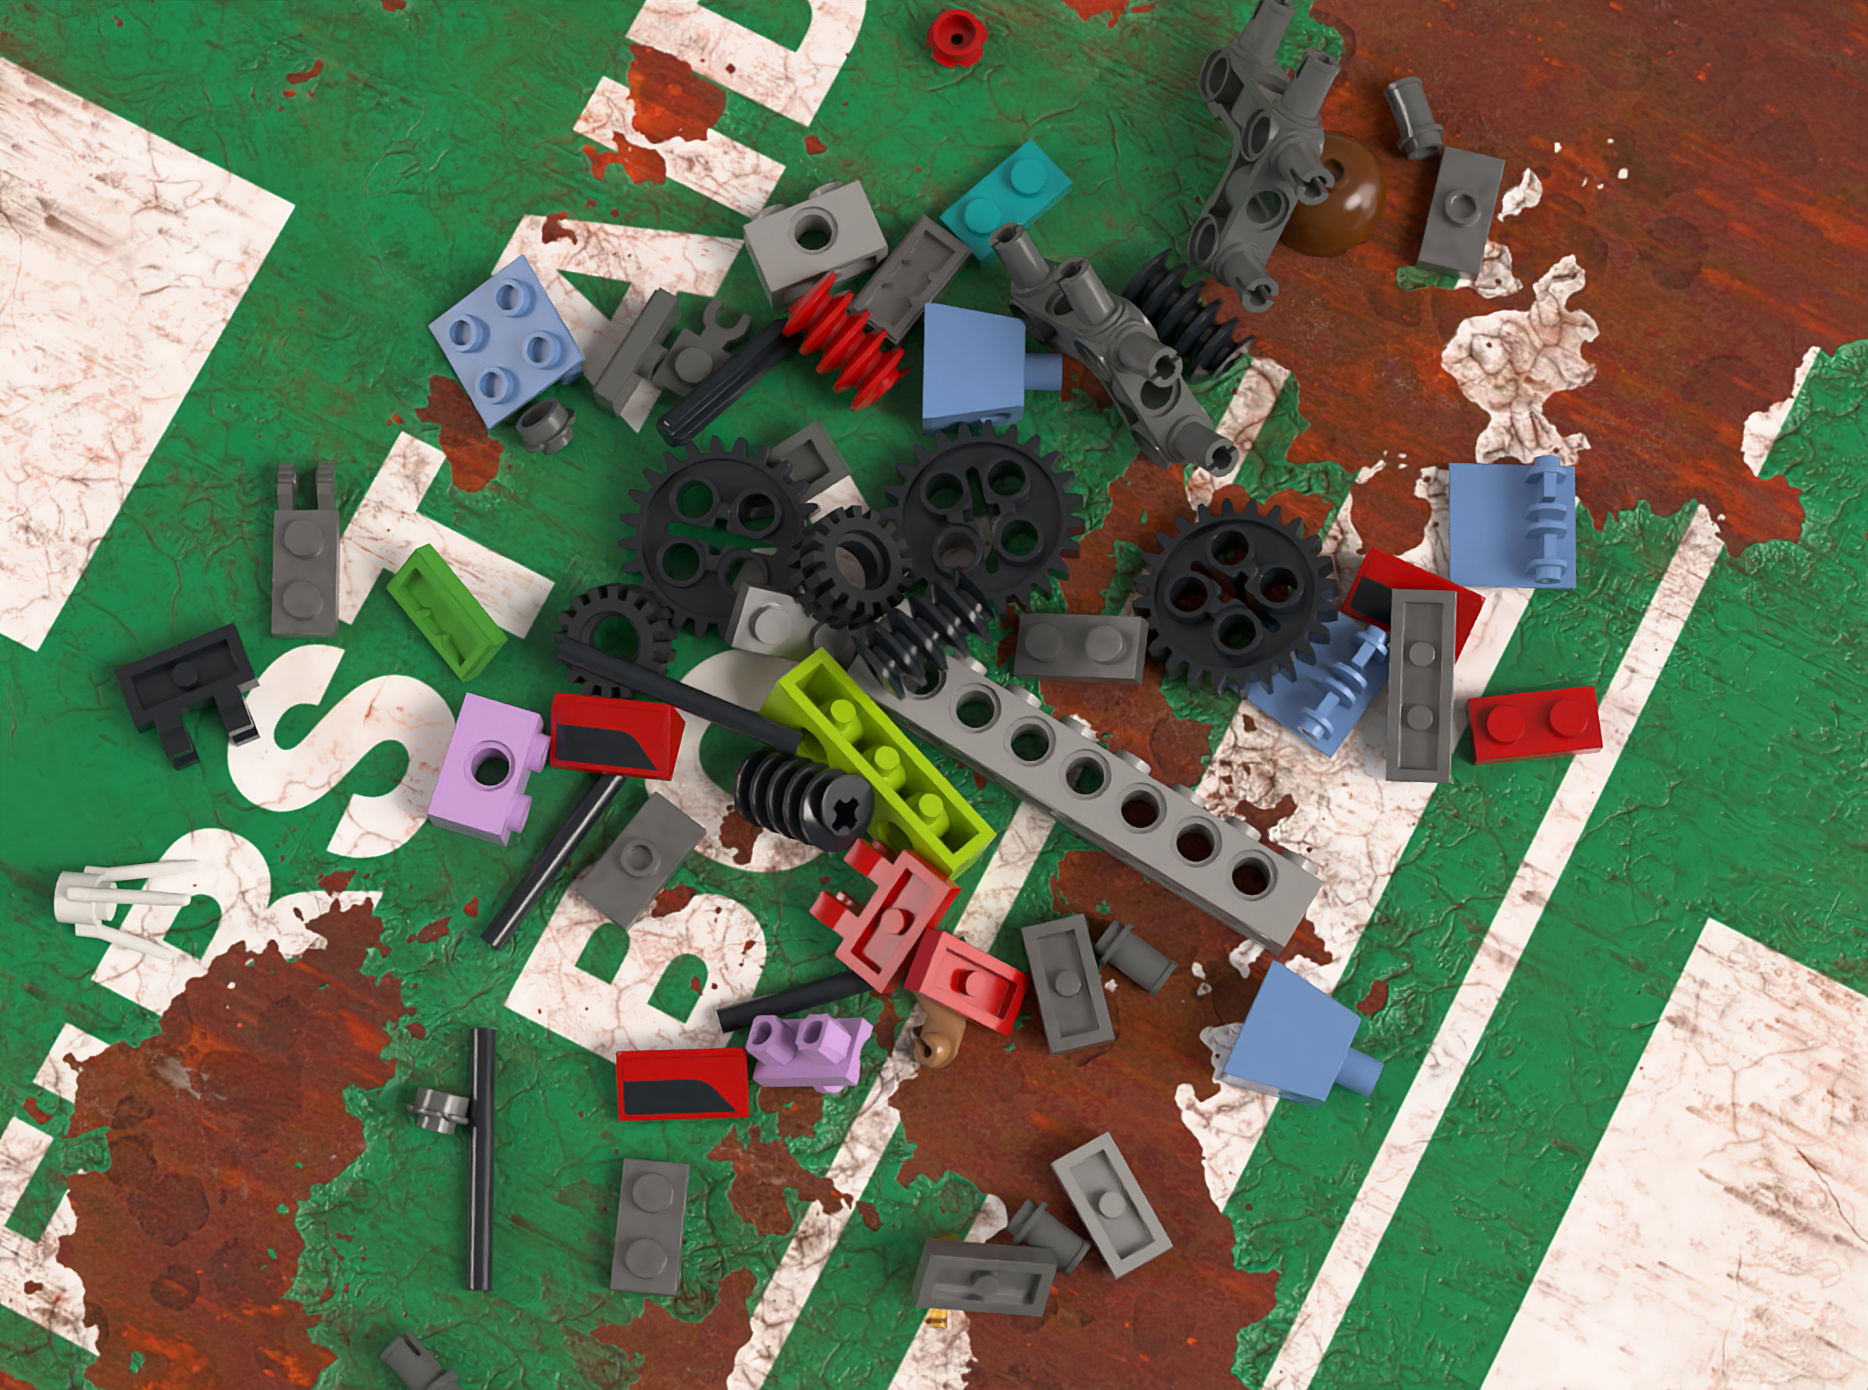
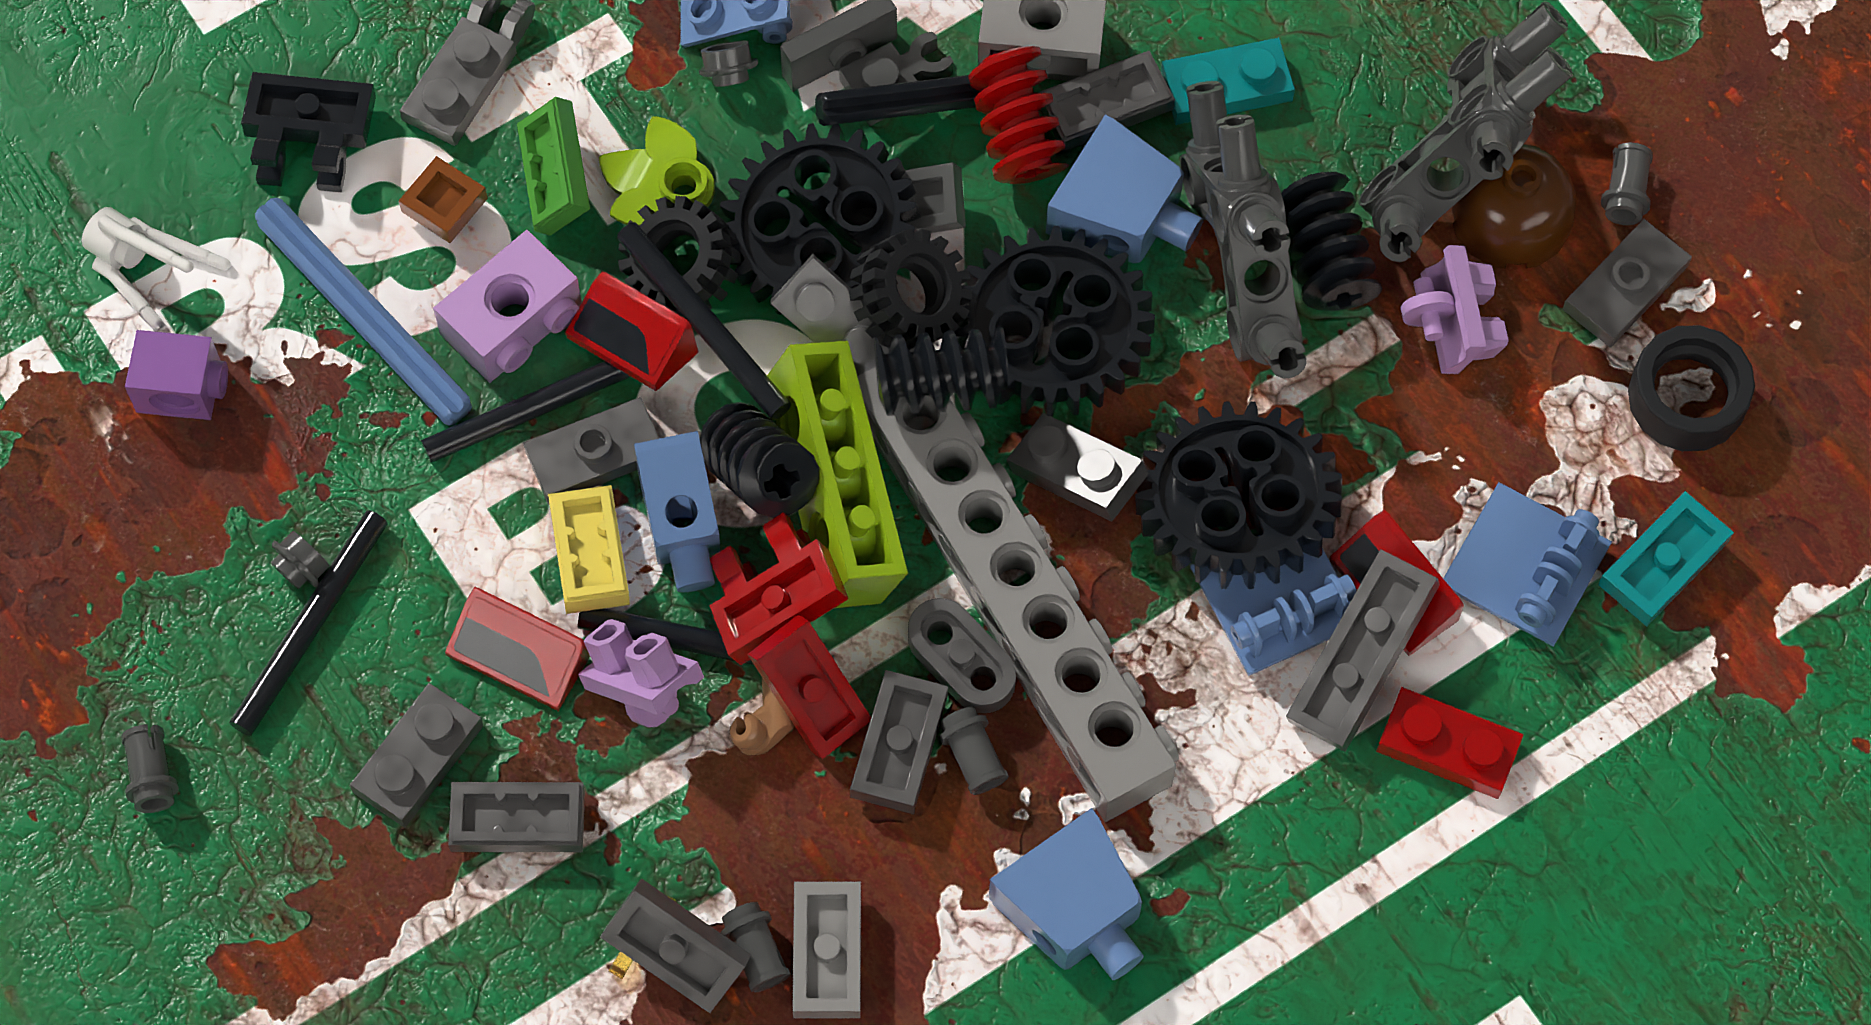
camera: 30 degrees right, 10 degrees down
none -> medium lavender brick [125,330,228,420]
none -> medium blue axle [255,197,472,426]
none -> dark orange plate [399,156,488,243]
none -> flat silver plate [448,782,585,852]
none -> light yellow plate [548,485,630,614]
none -> lime plate [599,116,715,226]
none -> medium blue torso [634,431,720,592]
none -> flat silver plate [908,598,1016,713]
none -> lavender hips [1400,245,1509,374]
none -> teal plate [1598,491,1734,627]
none -> black tyre [1628,325,1755,452]

